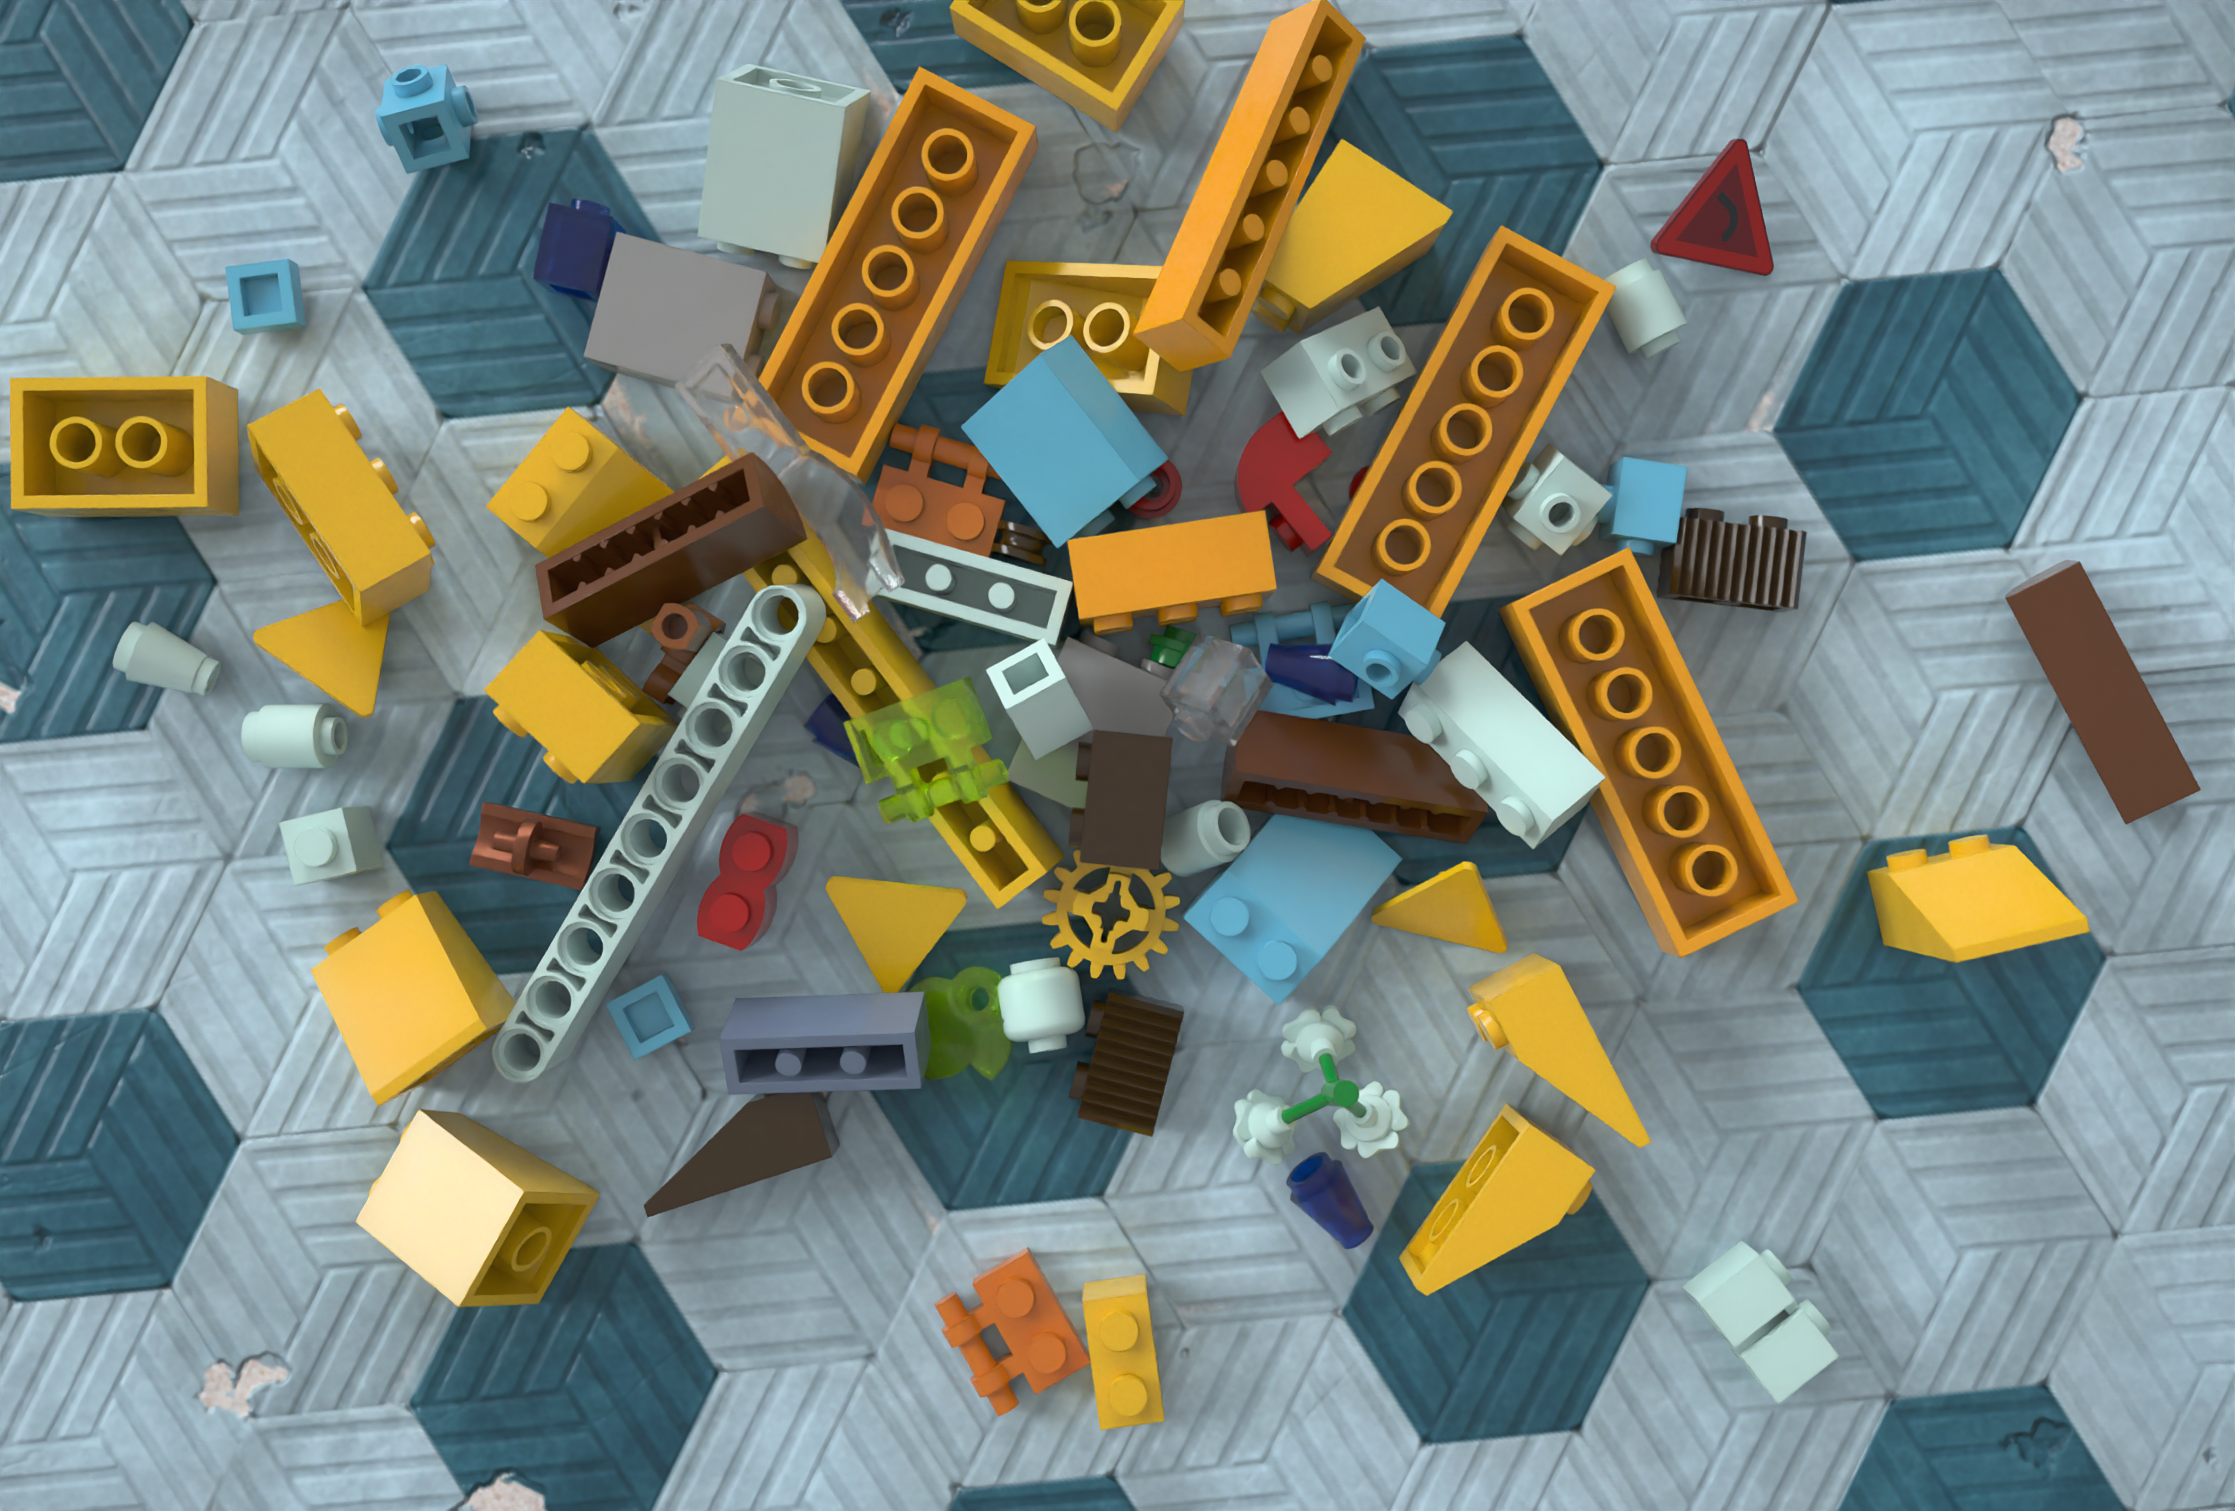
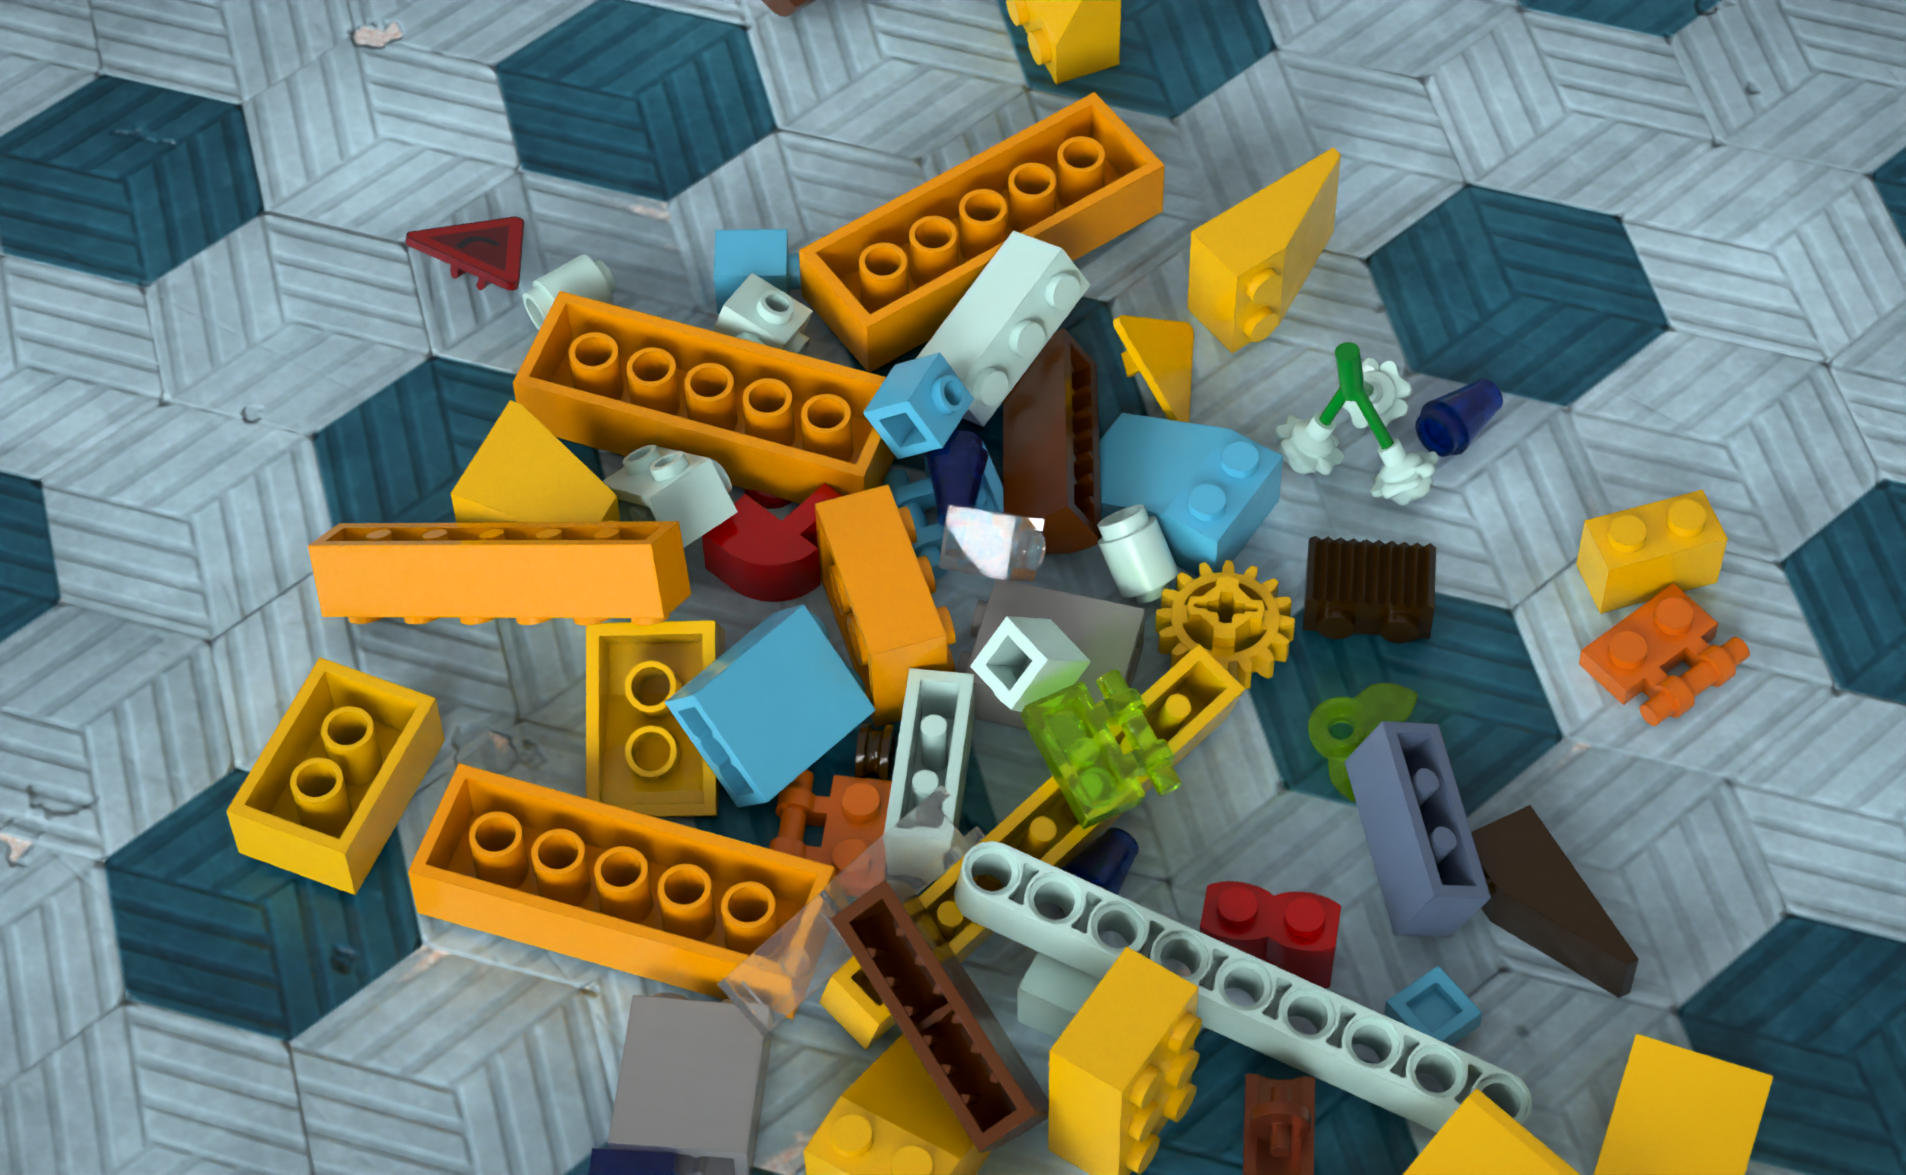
camera: 100 degrees left, 35 degrees down
dark orange bar [642,602,726,705] -> none
light aqua slope [697,64,871,269] -> none
yellow piece [825,876,967,993] -> none
light aqua head [998,957,1085,1054] -> none
dark brown brick [1068,729,1173,870] -> none
green plate [1148,625,1211,675] -> none
yellow slope [1399,1103,1595,1296] -> none
dark brown brick [1656,508,1807,612] -> none
light aqua piece [1682,1240,1839,1404] -> none

